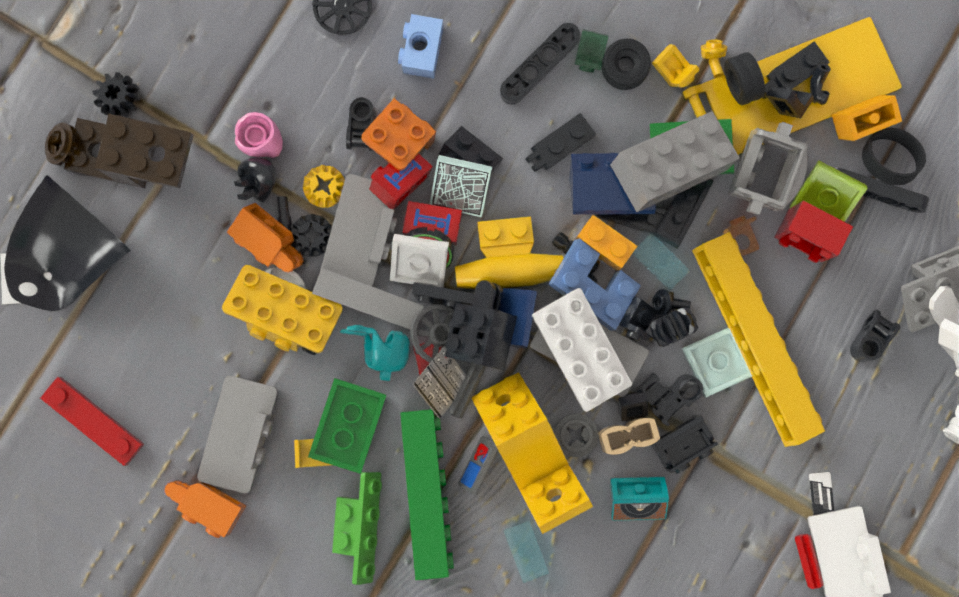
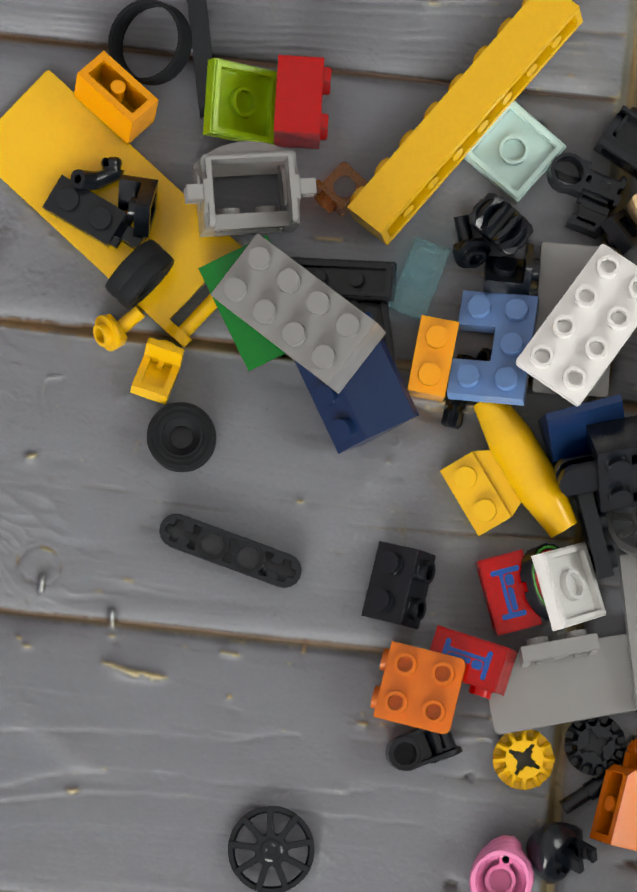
camera: 115 degrees left, 0 degrees up
light blue brick [398,14,444,79] -> none
tile [430,155,492,217] -> none
black hinge [525,113,596,172] -> none
clear green bracket [574,29,609,73] -> none

